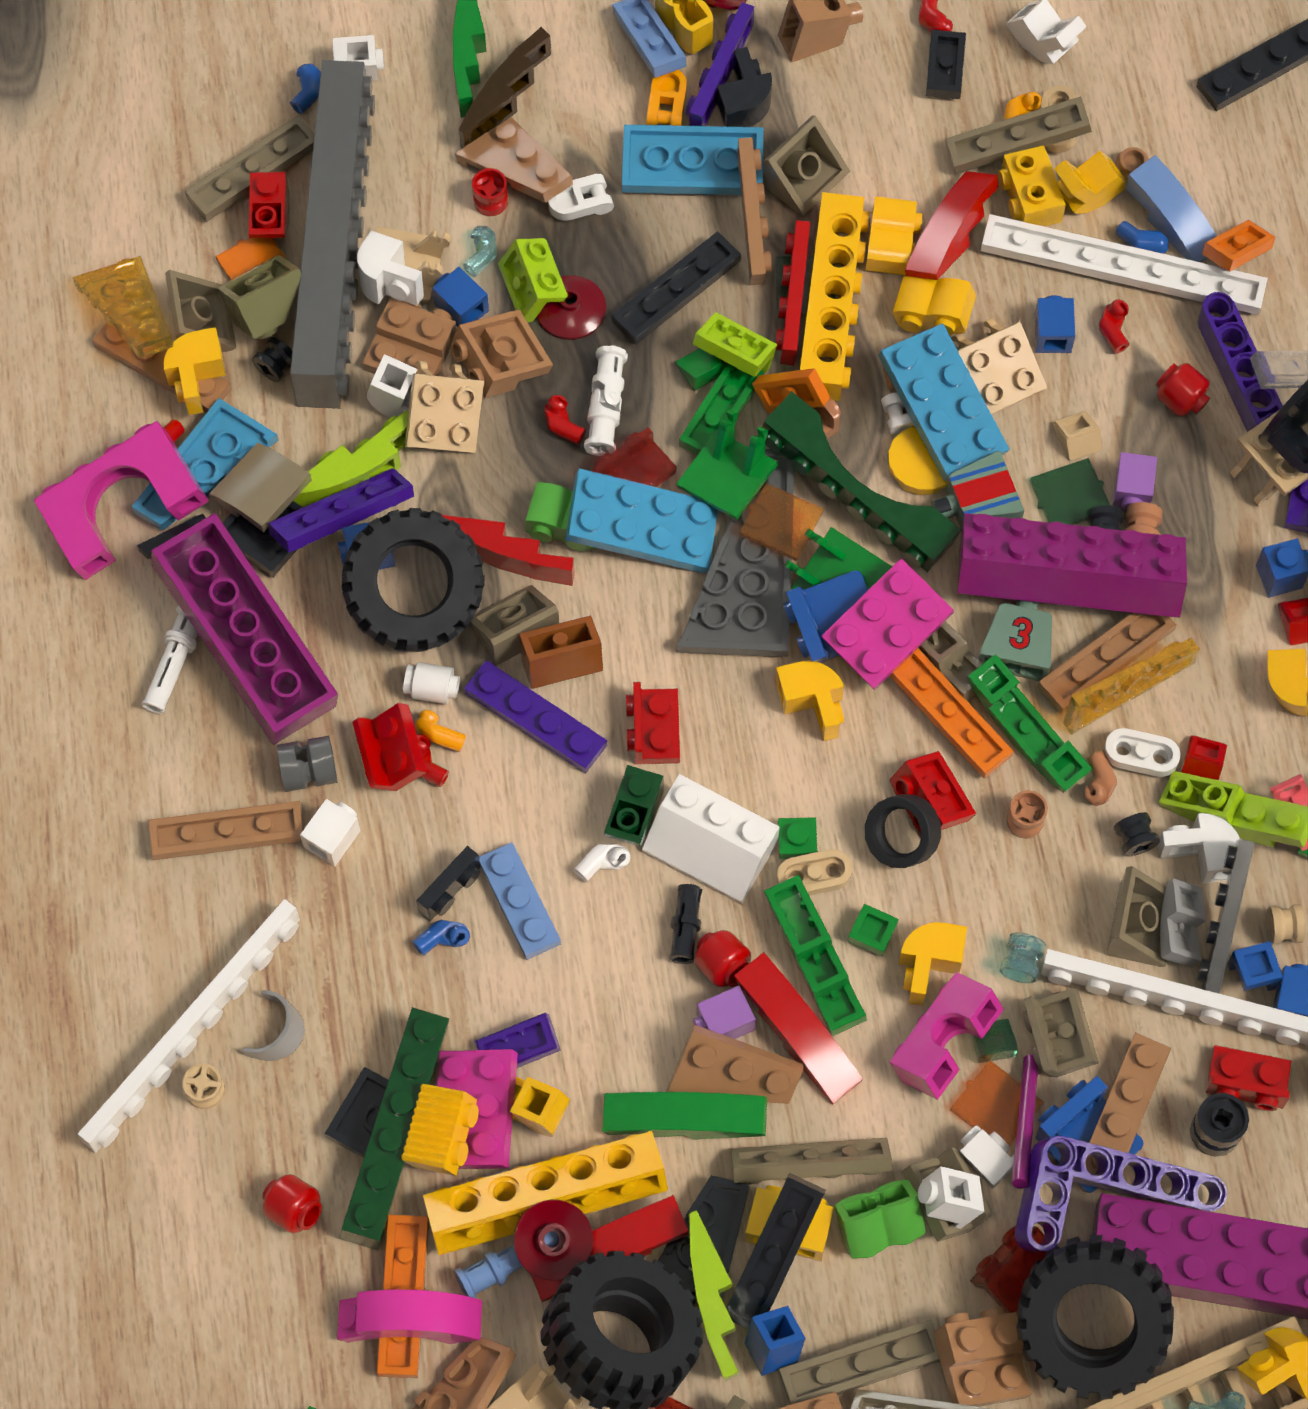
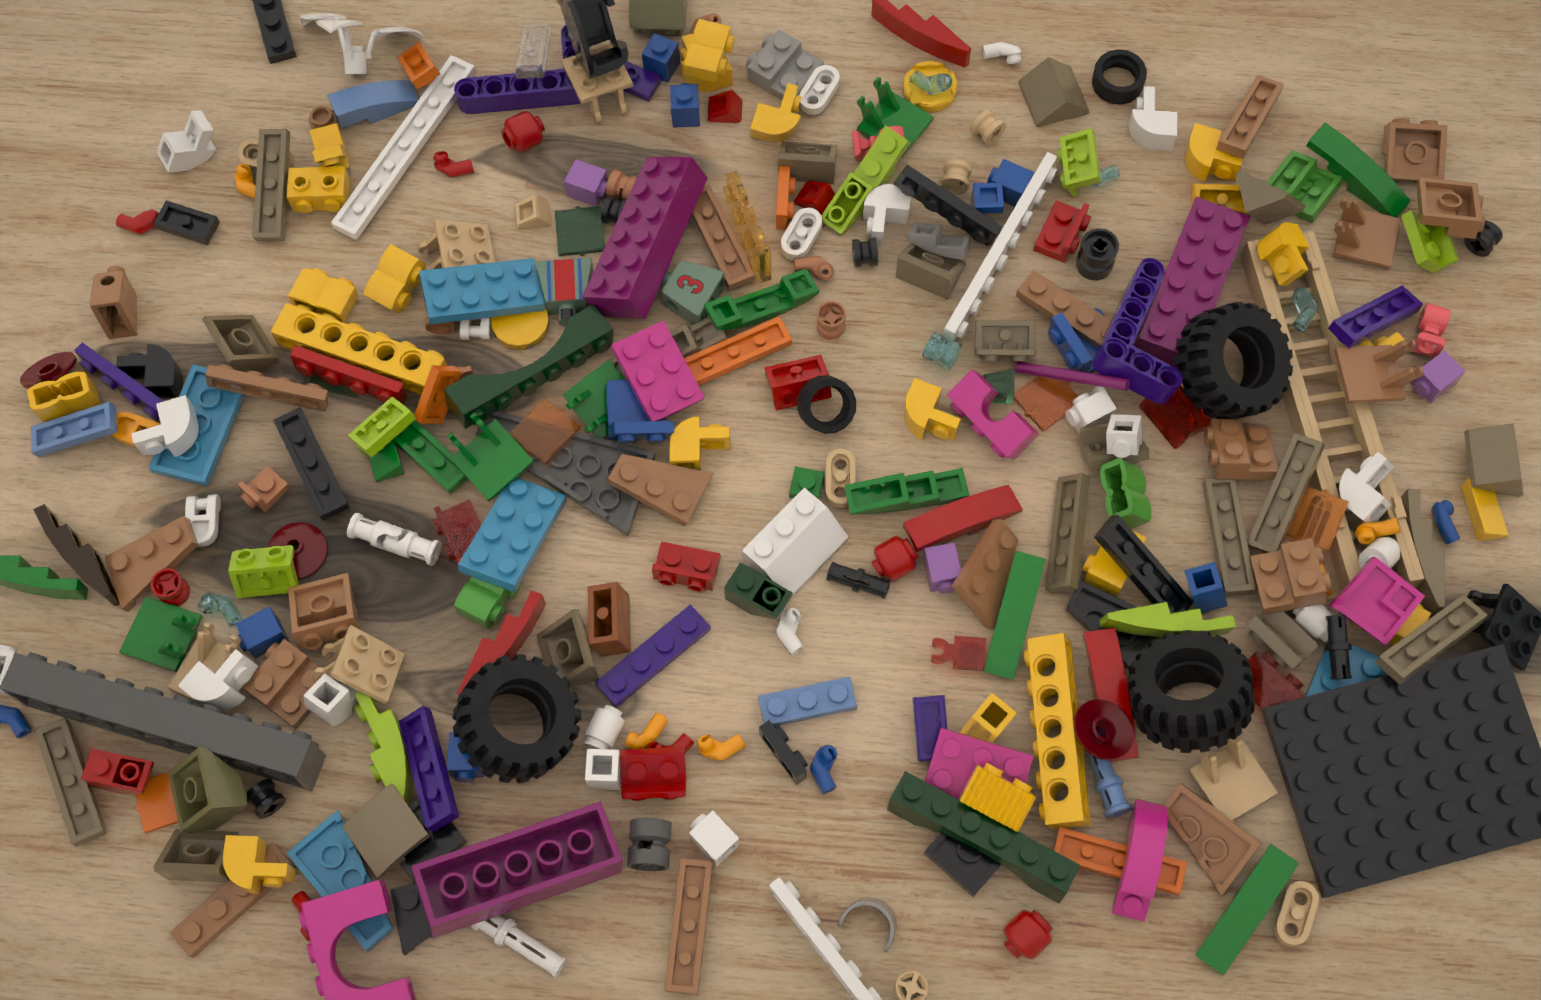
camera: 75 degrees left, 0 degrees up
clear yellow wing [73,256,174,358] -> none
red arm [544,395,586,445] -> none
green plate [848,904,899,957] -> none
slope [905,171,999,280] -> none
blue brick [1034,295,1075,353] -> none
blue arm [1116,221,1169,254] -> none
none -> green plate [119,597,203,672]
none -> white brick [131,395,199,457]
none -> nougat bracket [237,466,290,513]
none -> white plant [299,13,424,74]
none -> white brick [585,749,621,790]
none -> medium nougat wing [606,454,714,526]
none -> light orange arm [697,733,746,761]
none -> orange plate [776,166,796,230]
none -> dark tan slope [778,141,837,184]
none -> clear red plate [931,636,986,671]

